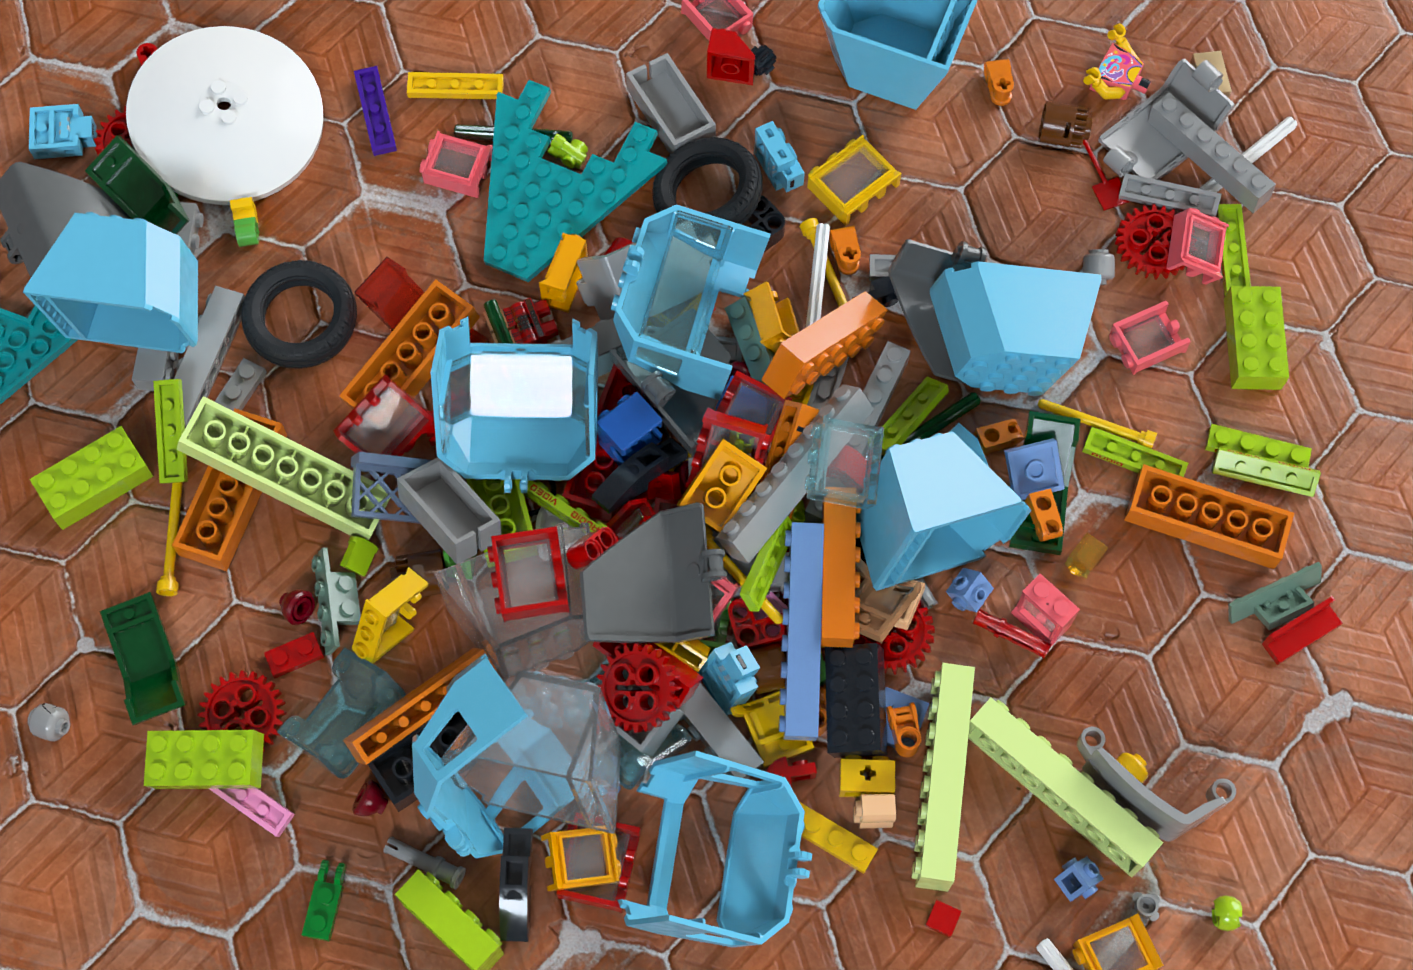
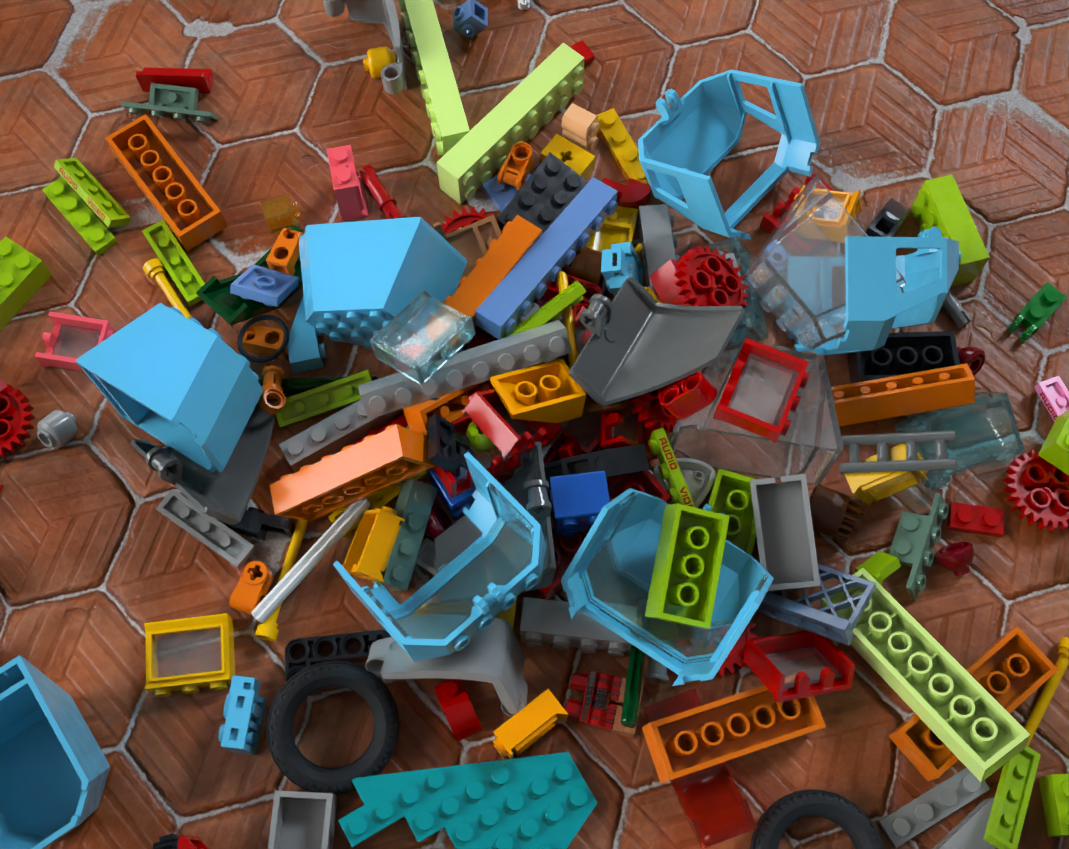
camera: 145 degrees left, 0 degrees up
none -> black tyre [237,315,289,363]
none -> orange connector [259,365,286,414]
none -> black plate [428,413,470,477]
none -> lime brick [644,503,730,629]
none -> dark grey bar [839,430,957,474]

